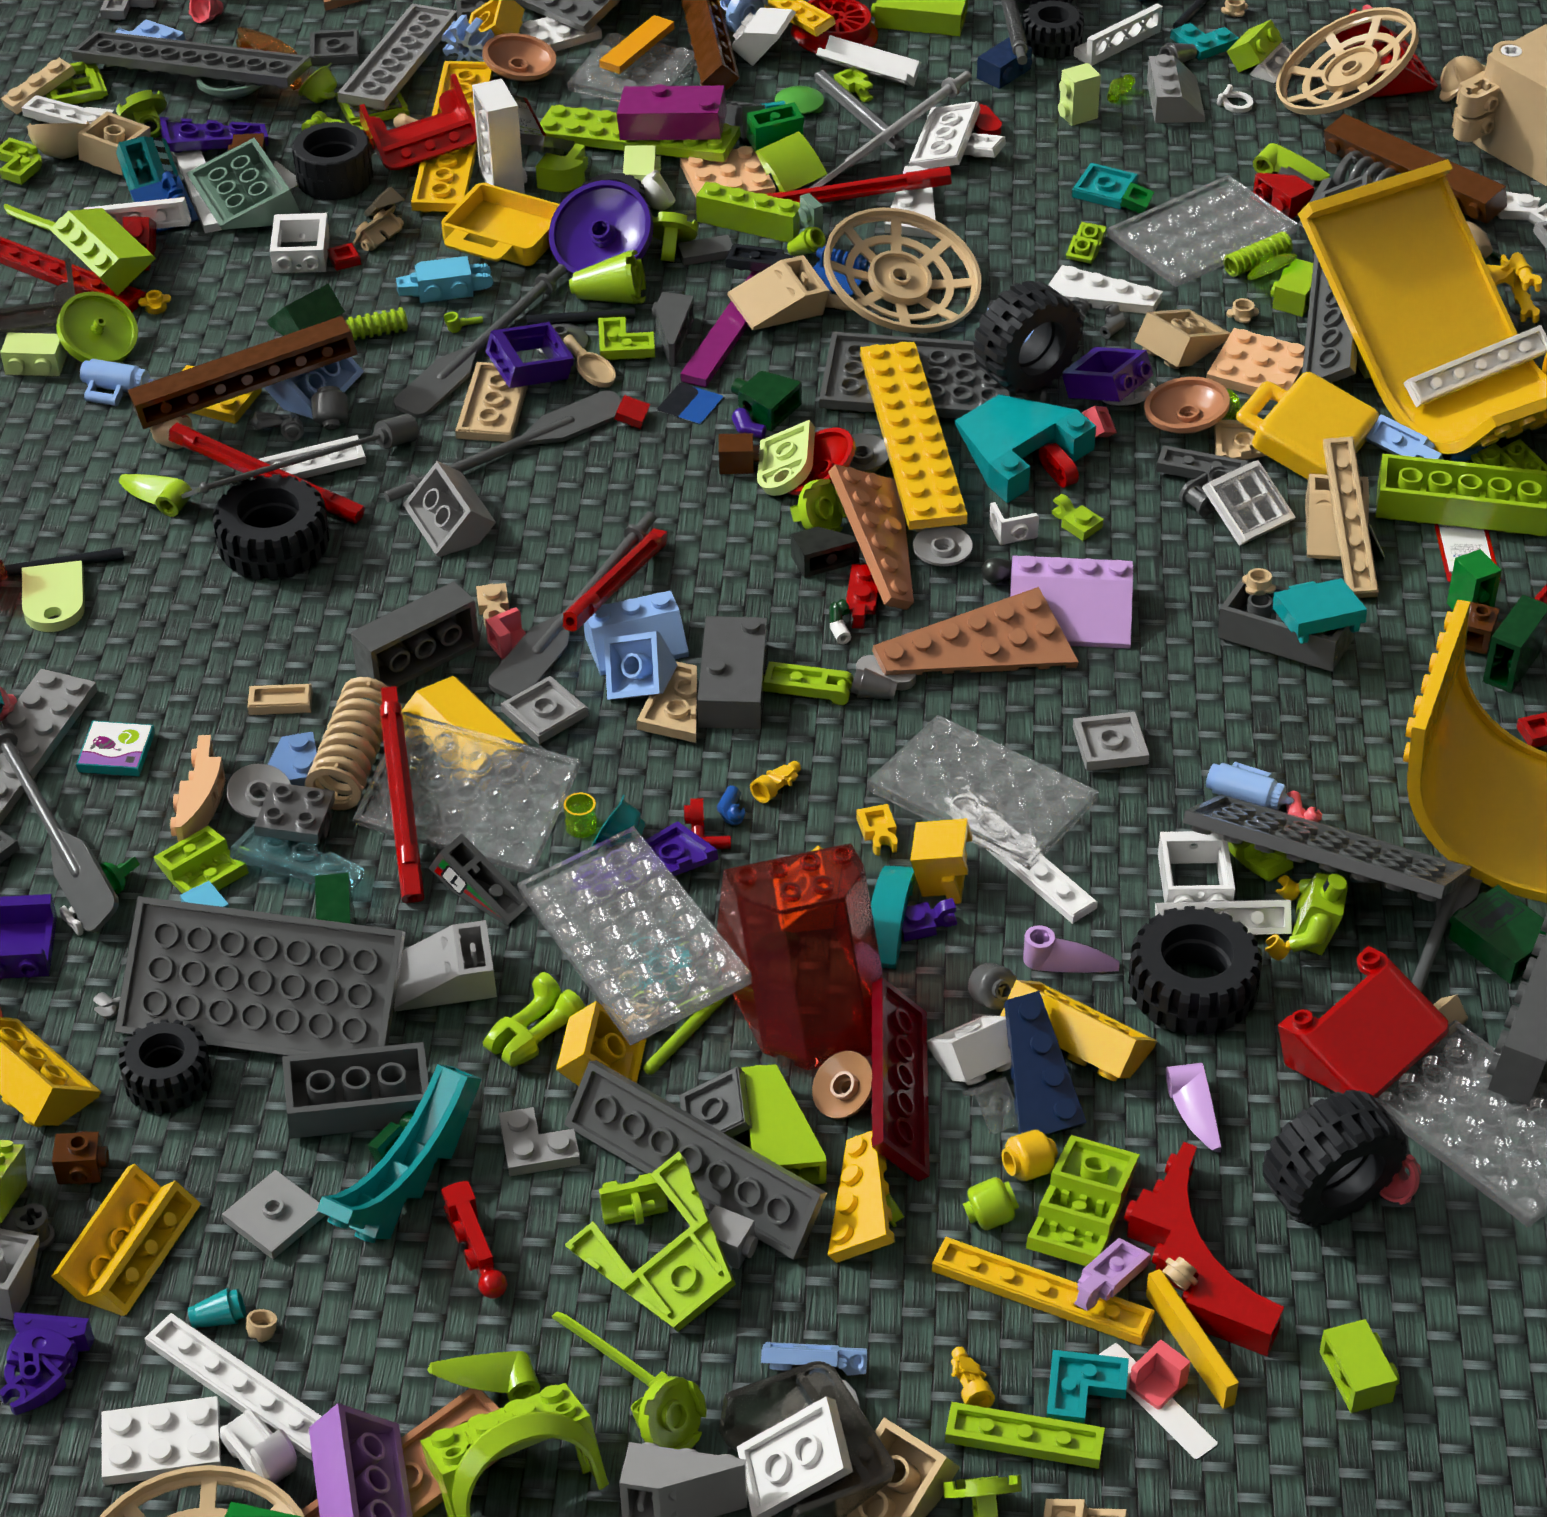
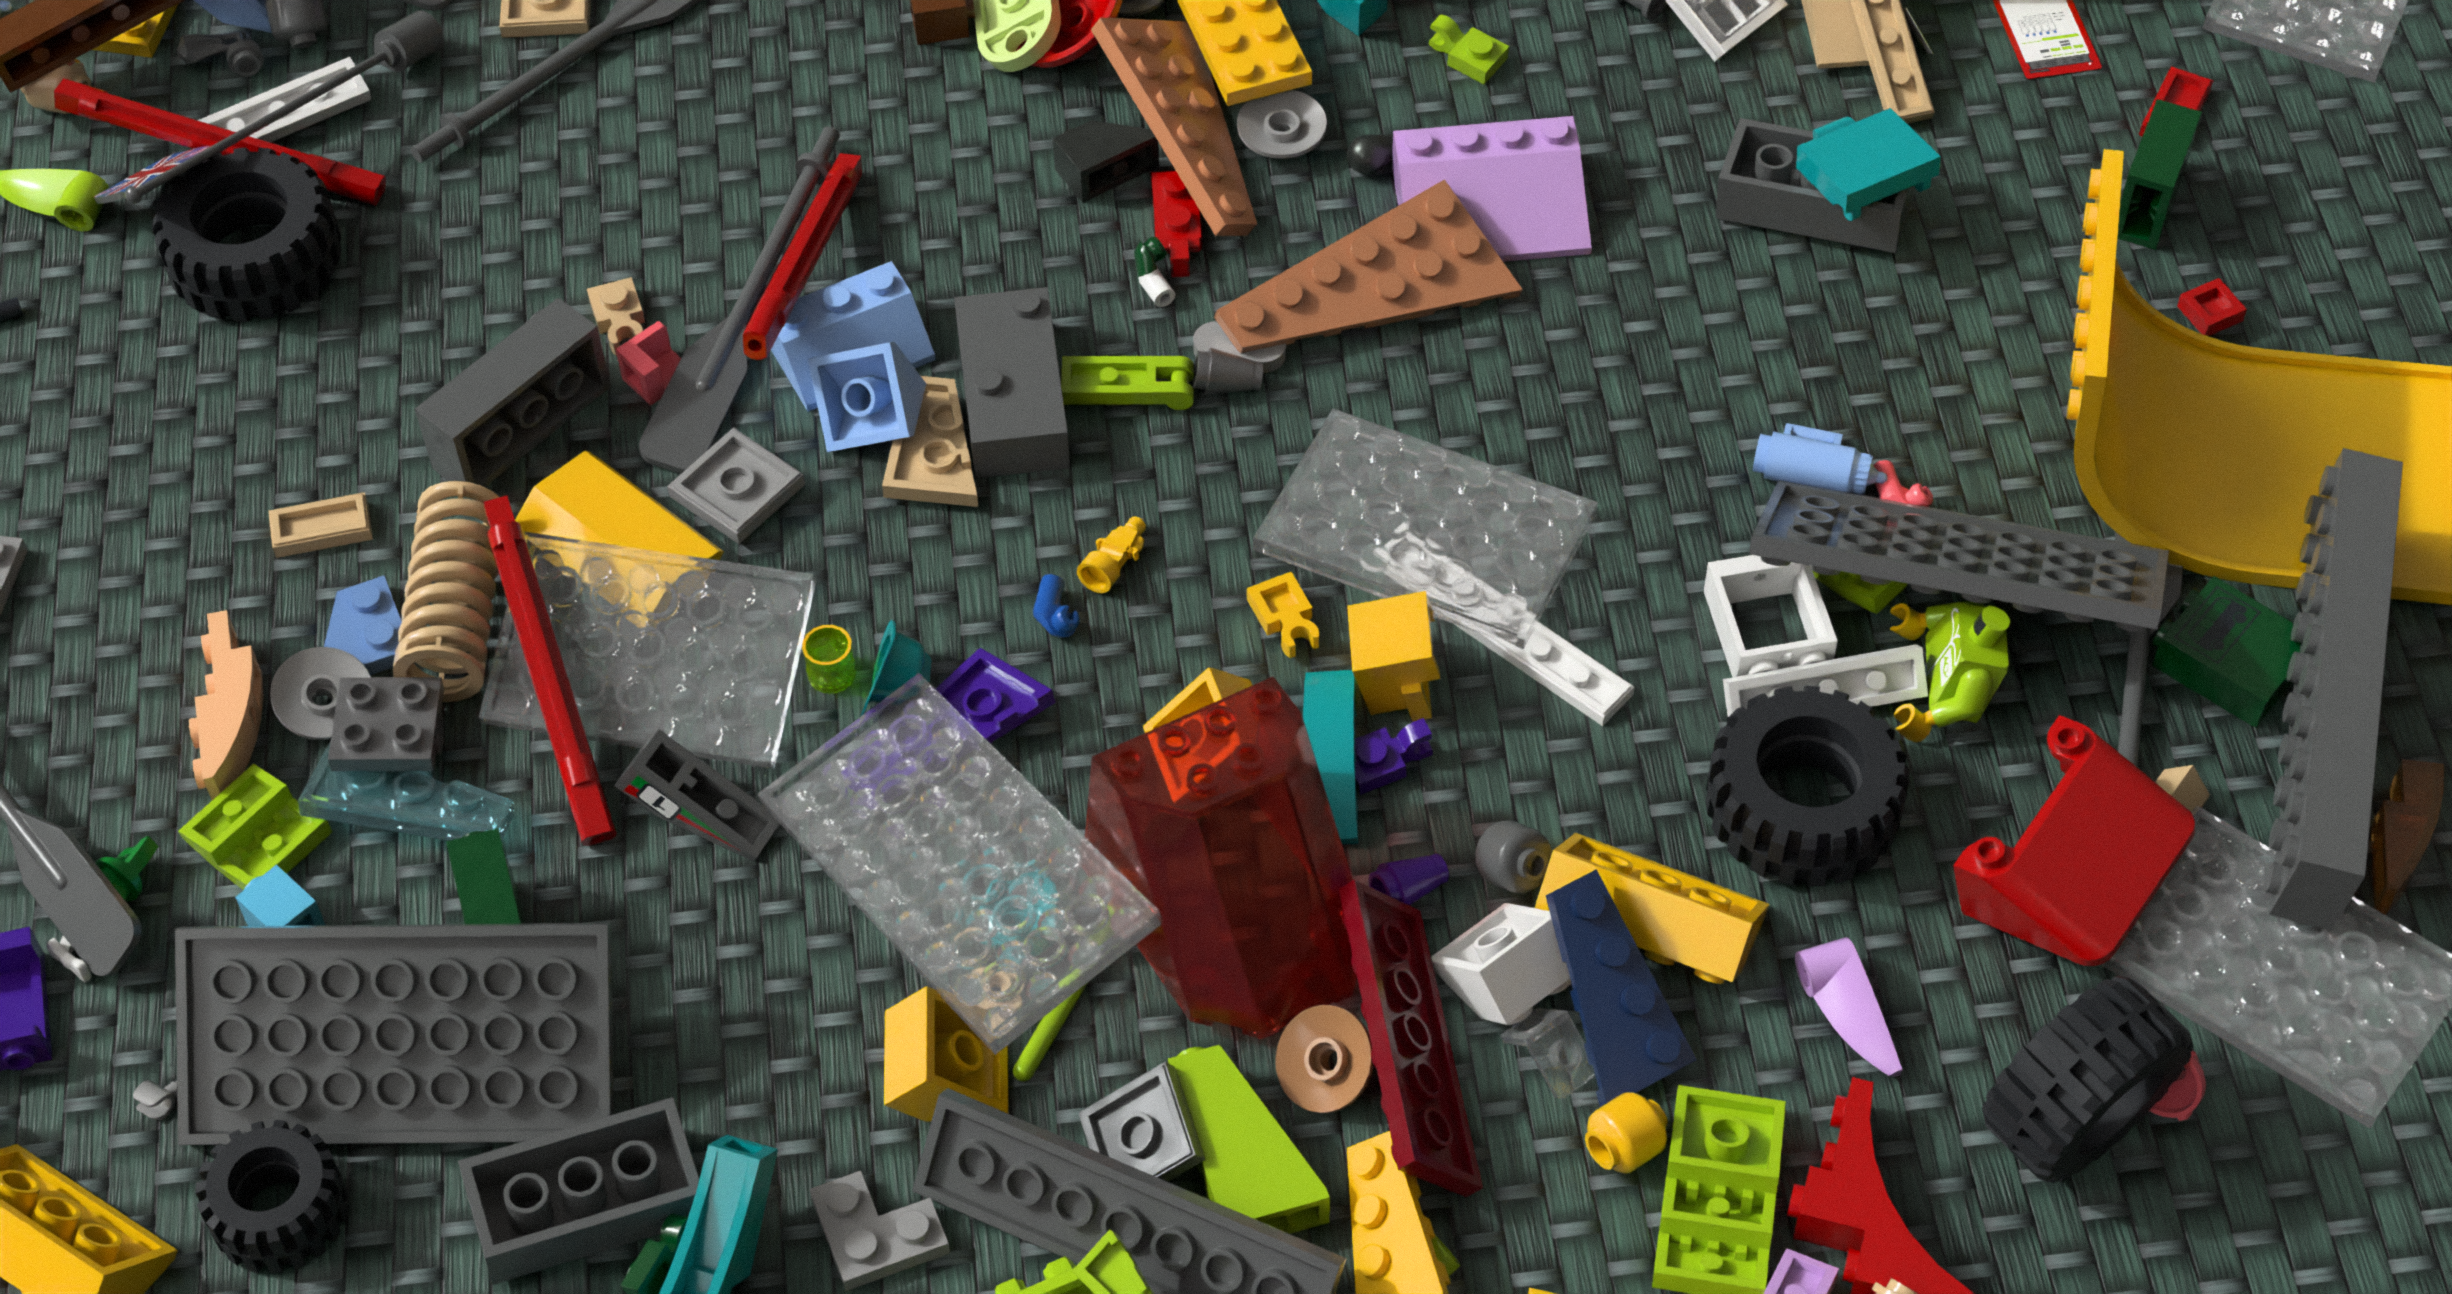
camera: 10 degrees left, 10 degrees up
tile [76,721,155,776] -> none
light grey slope [394,920,497,1012] -> none
light grey slope [403,461,496,557] -> none
lime piece [483,972,585,1067] -> none
red plate [684,798,731,849] -> none
lime tile [790,479,847,532] -> none
lime head [963,1177,1019,1230] -> none
white bracket [990,502,1039,545] -> none
lavender piece [1023,925,1120,973] -> none
light grey plate [1073,712,1149,771] -> none
tan plate [1242,568,1276,596] -> none
green brick [1447,549,1502,610] -> none
reddish brown brick [1465,602,1502,655] -> none
none -> dark purple cone [1368,853,1449,906]

